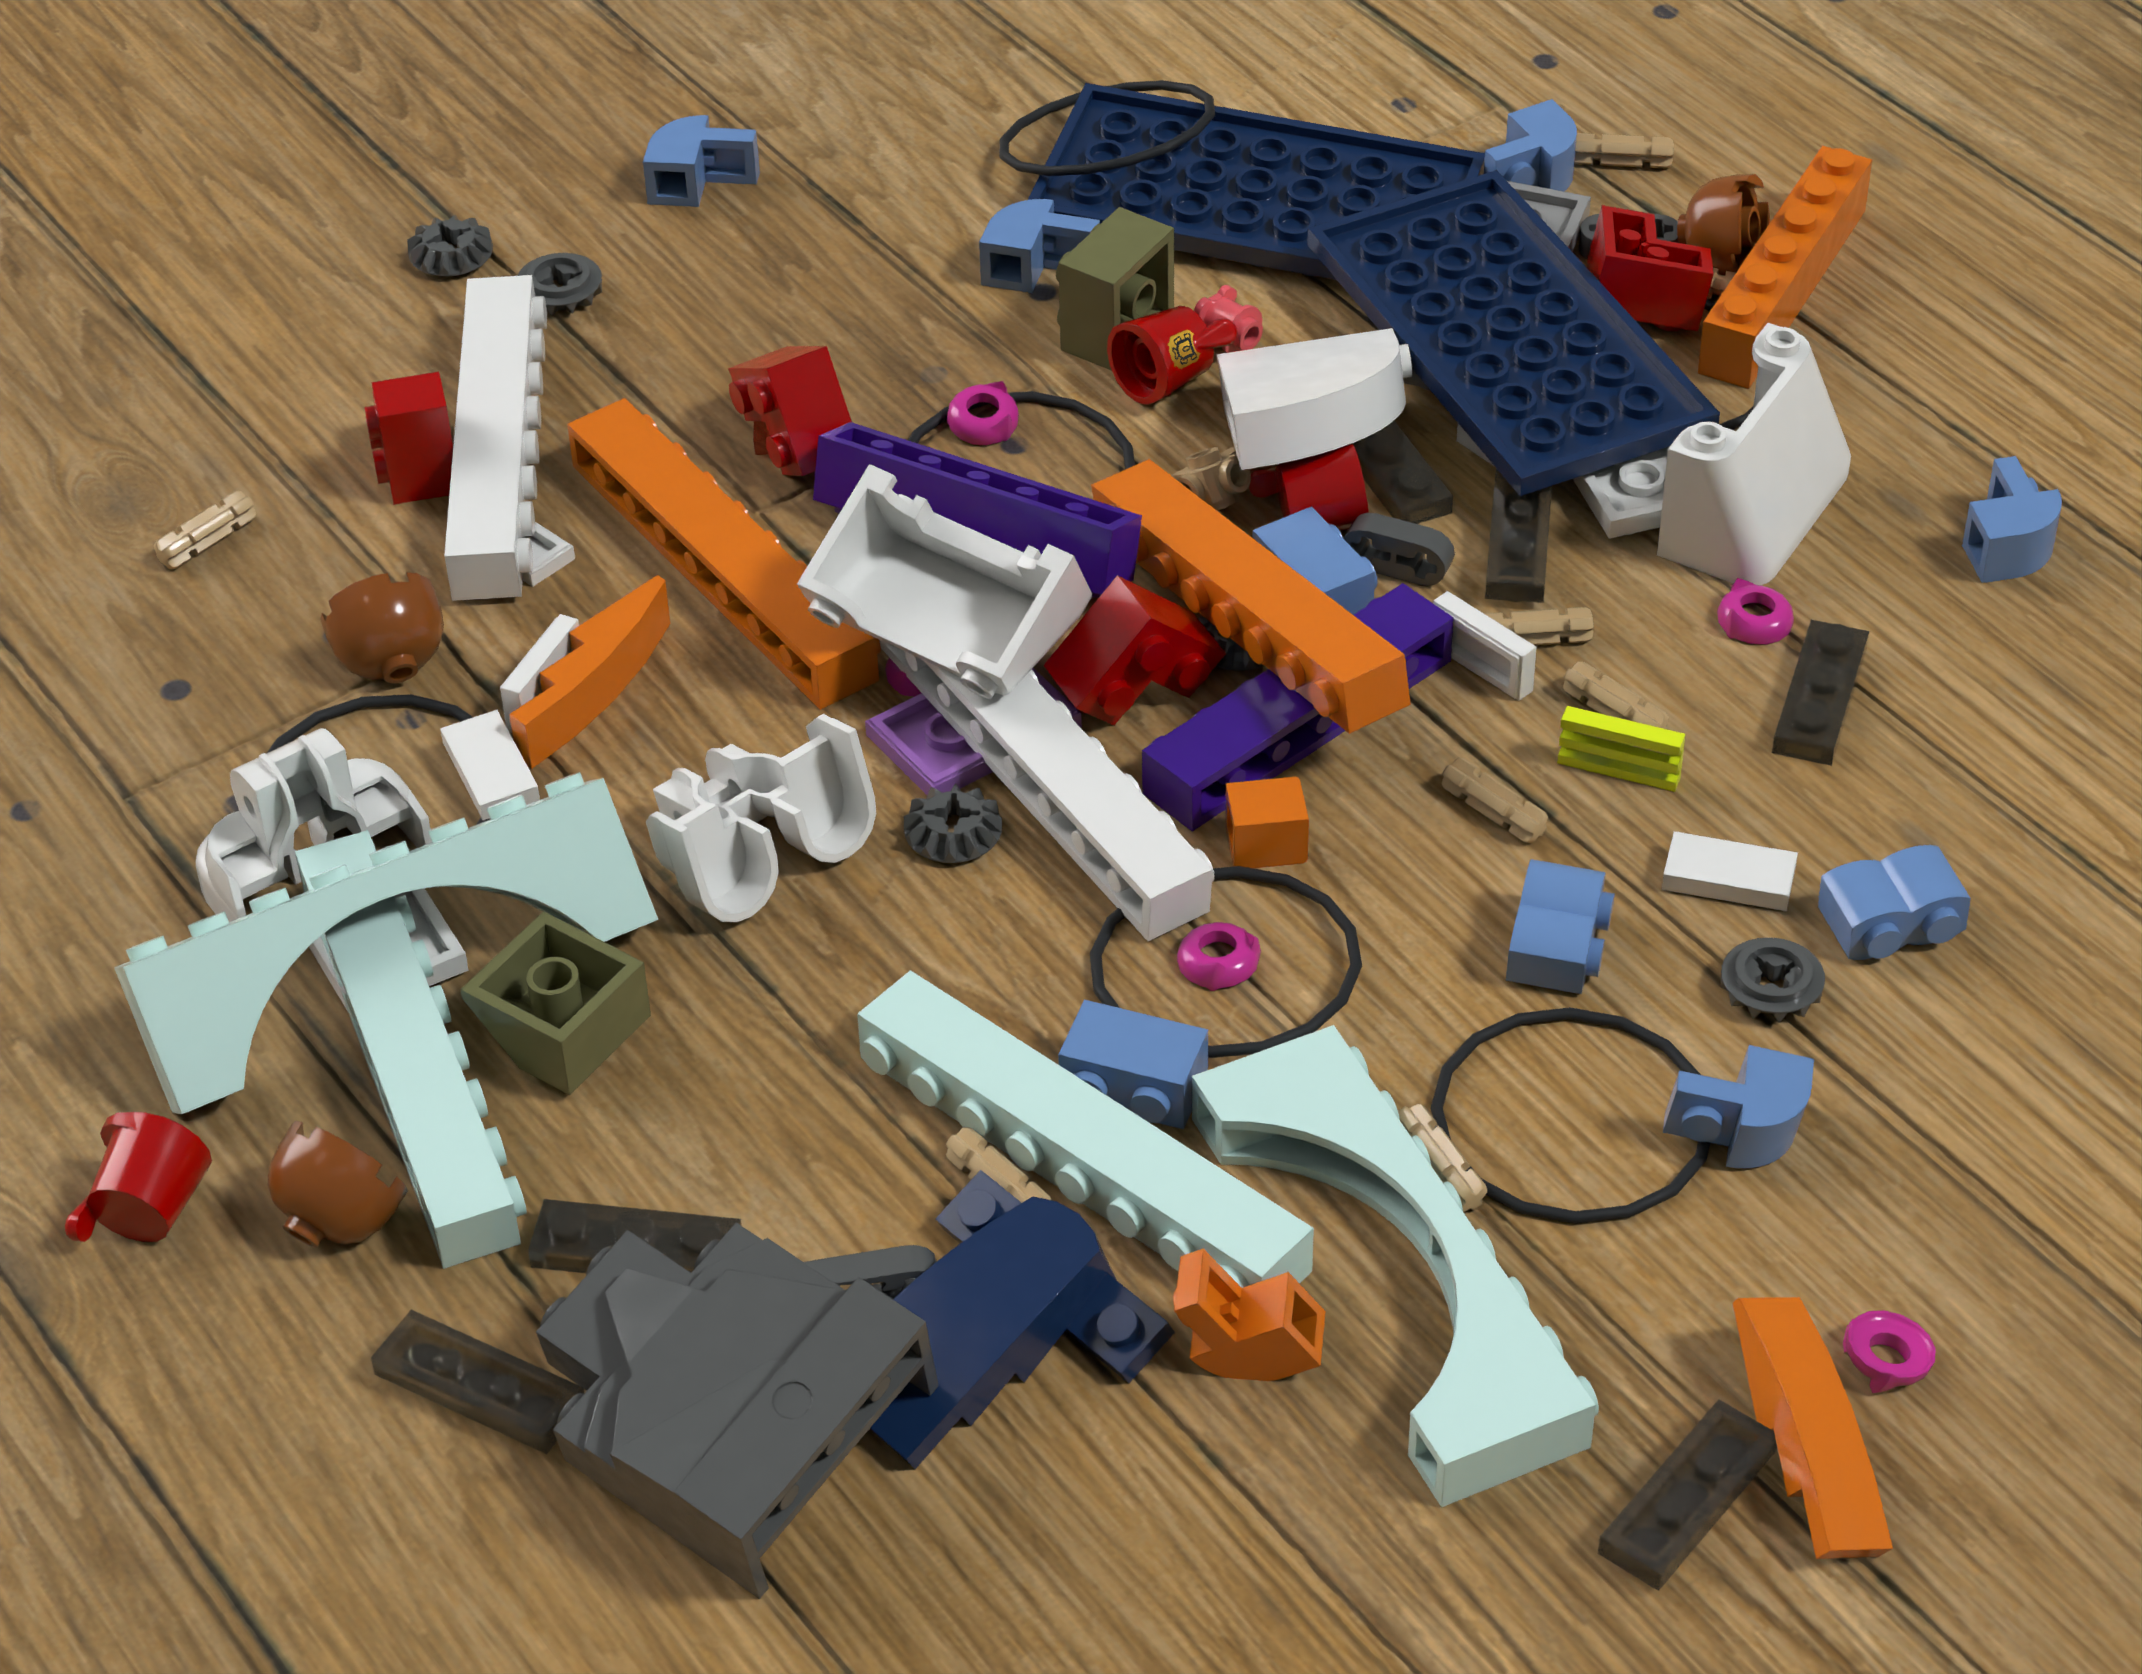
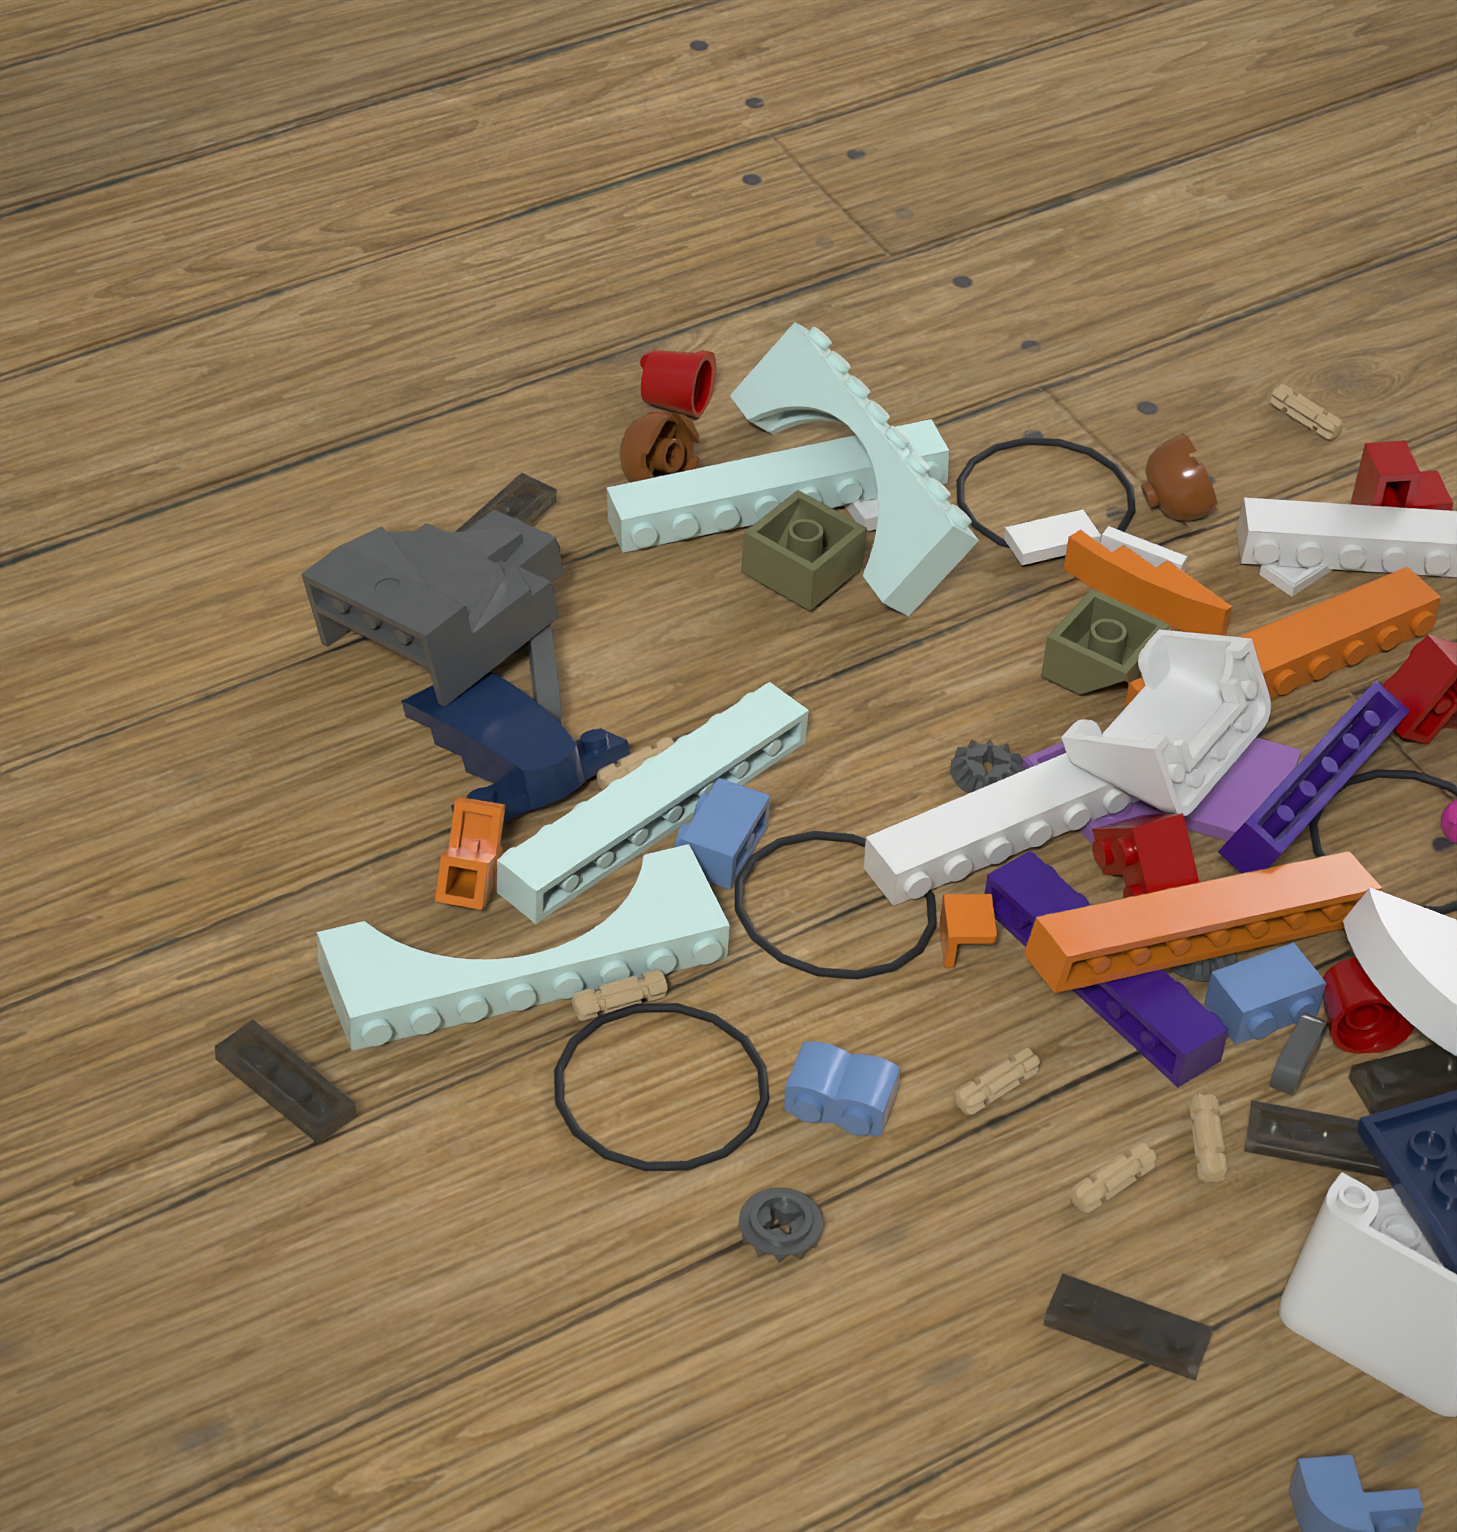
camera: 90 degrees right, 0 degrees up
white piece [196,728,432,922] -> none
clear smoke plate [528,1199,742,1273] -> none
white piece [646,714,876,922] -> none
dark pink piece [1177,922,1261,991] -> none
white tile [1433,591,1537,701] -> none
neon yellow tile [1557,706,1686,792] -> none
white tile [1662,831,1798,911] -> none
medium blue brick [1663,1045,1814,1168] -> none
dark pink piece [1717,578,1794,644] -> none
orange slope [1732,1297,1893,1559] -> none
medium blue brick [1818,845,1971,960] -> none
dark pink piece [1843,1310,1936,1393] -> none
none -> olive slope [1041,588,1169,694]

